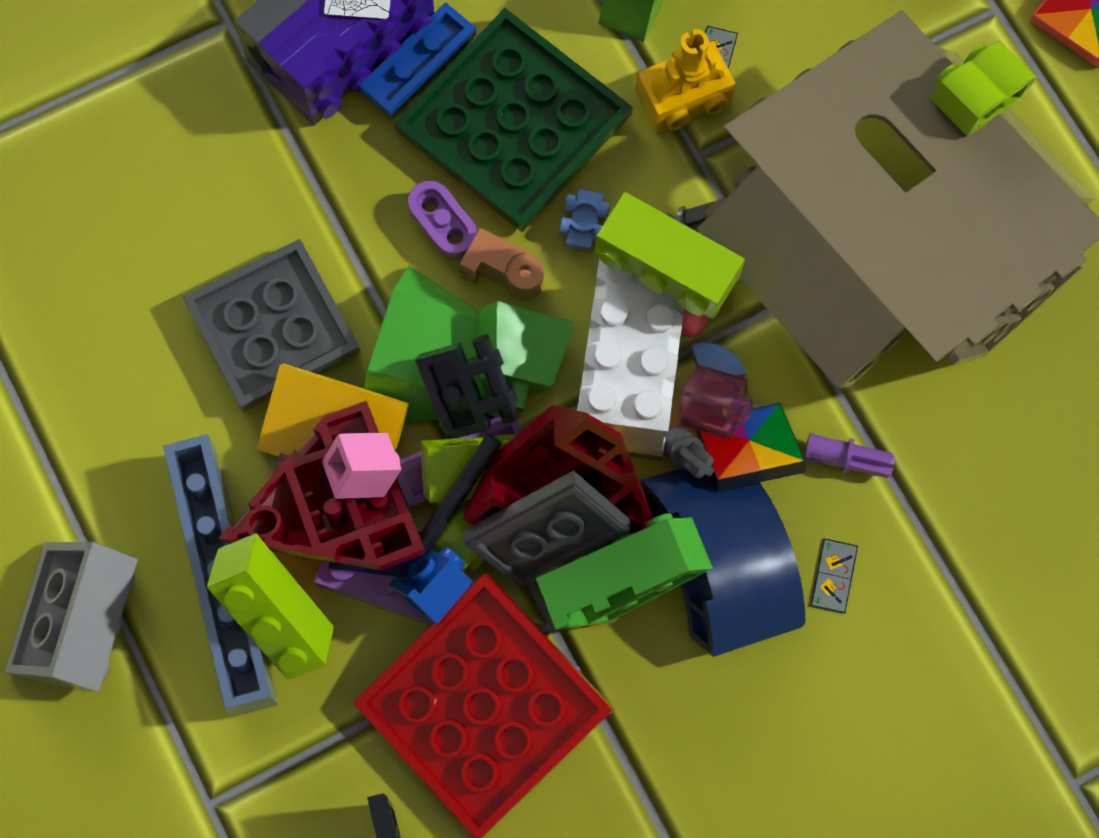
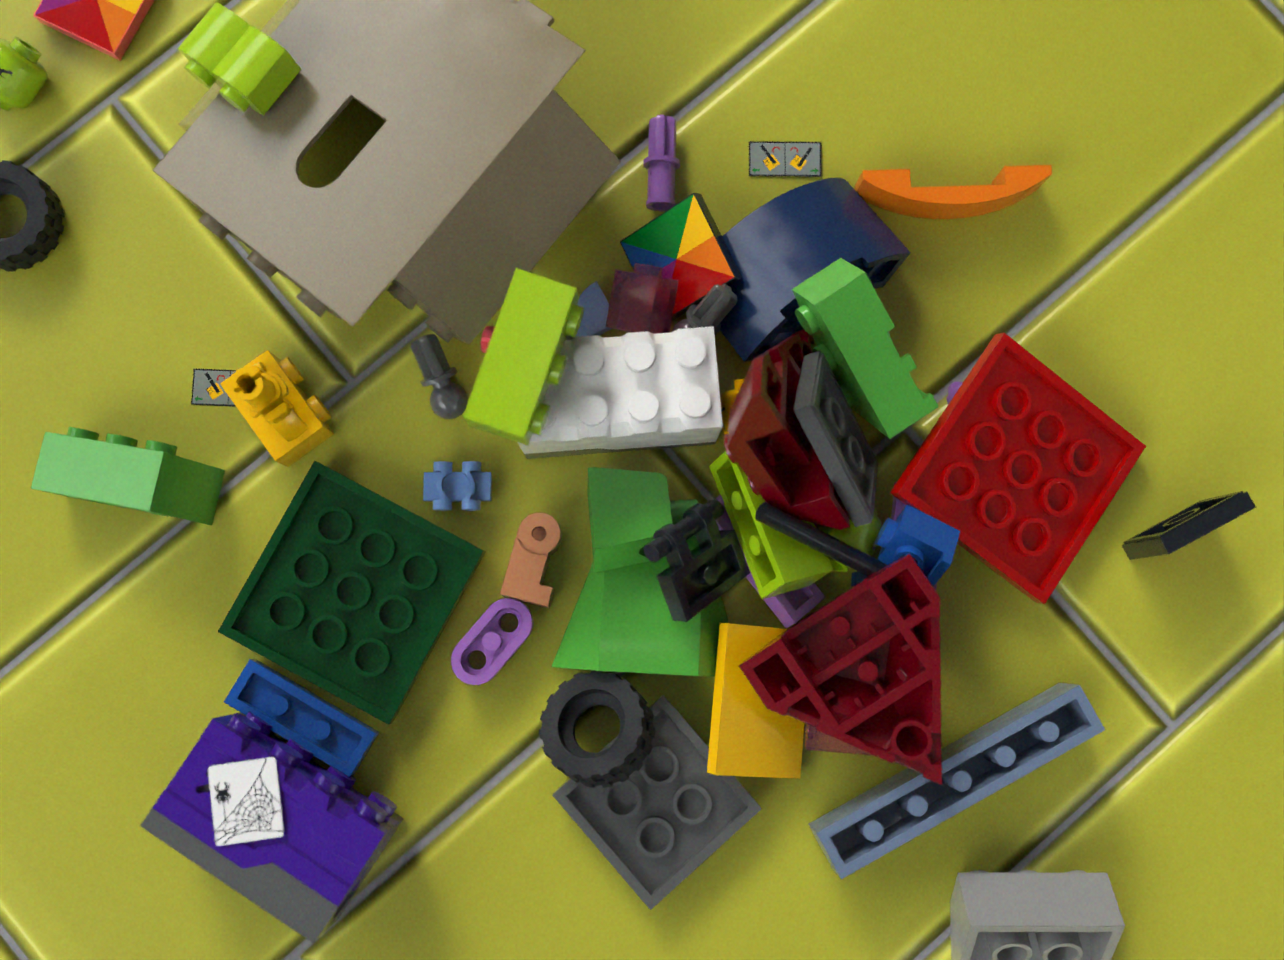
camera: 105 degrees left, 10 degrees up
lime brick [207,533,334,680] -> none
bright pink brick [322,433,402,499] -> none
none -> black tyre [539,670,656,788]
none -> orange slope [855,165,1052,219]

